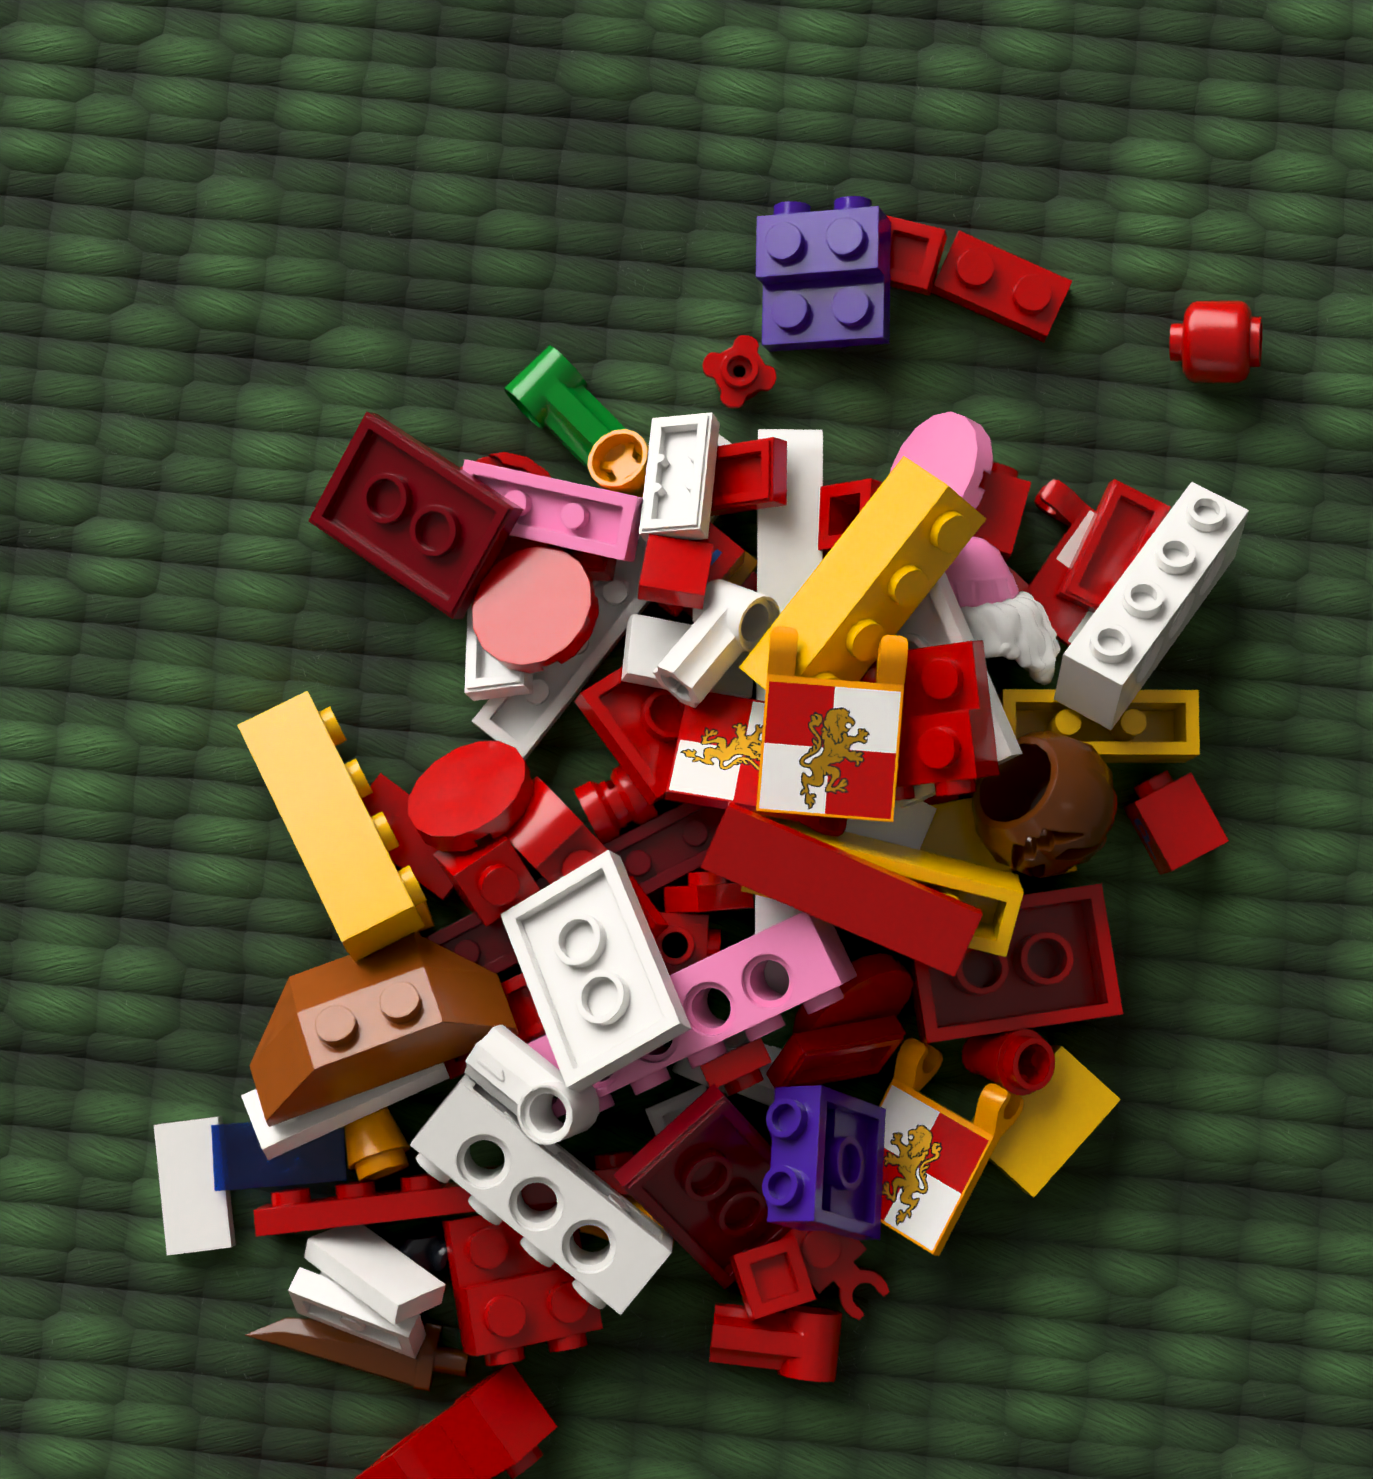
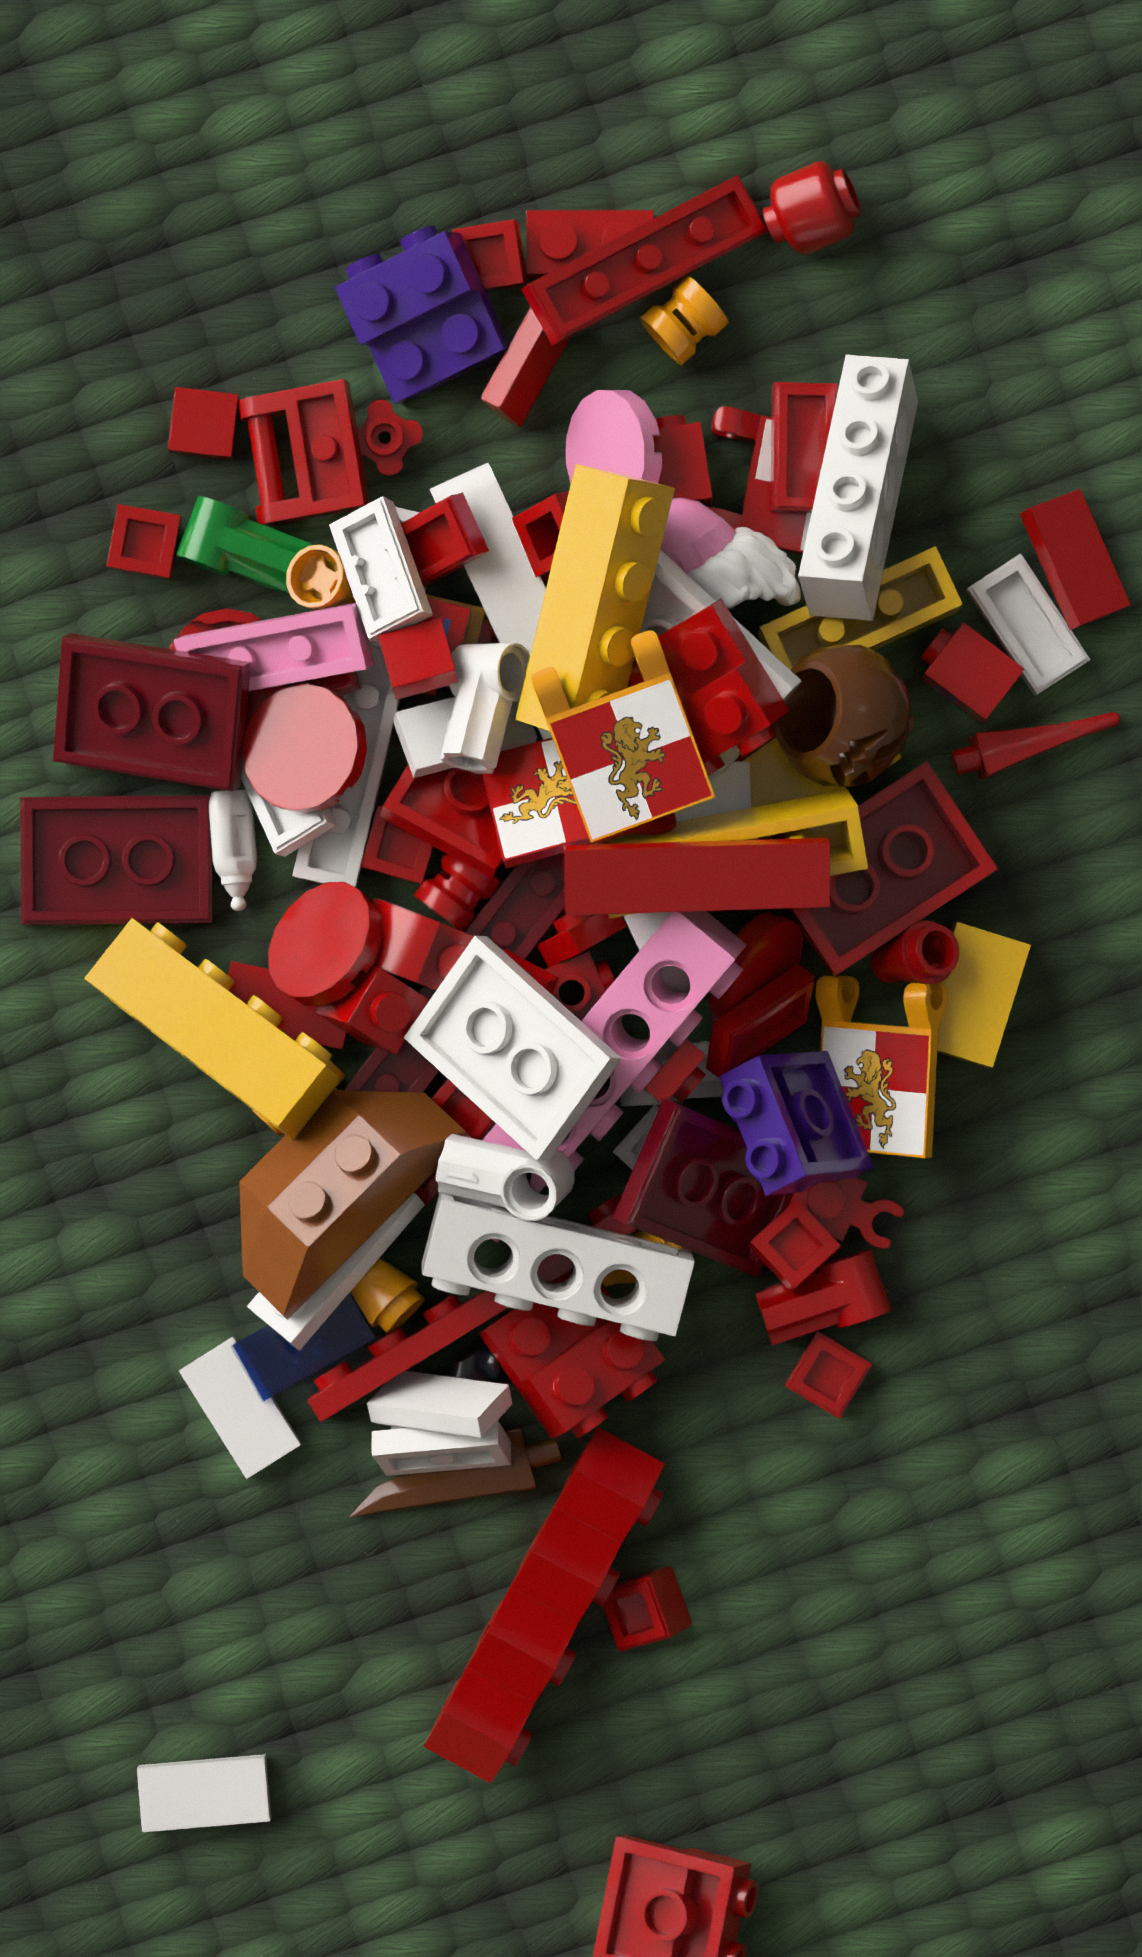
camera: 25 degrees left, 5 degrees up
none -> dark red tile [20,795,214,925]
none -> red plate [106,504,183,580]
none -> red tile [168,387,240,460]
none -> white piece [209,790,257,911]
none -> red plate [238,379,369,527]
none -> red plate [361,805,434,884]
none -> red tile [481,307,571,428]
none -> red tile [521,175,768,346]
none -> light orange wheel [640,276,729,366]
none -> red tile [784,1331,872,1419]
none -> red piece [950,712,1121,780]
none -> white tile [966,554,1090,696]
none -> red tile [1020,488,1131,630]

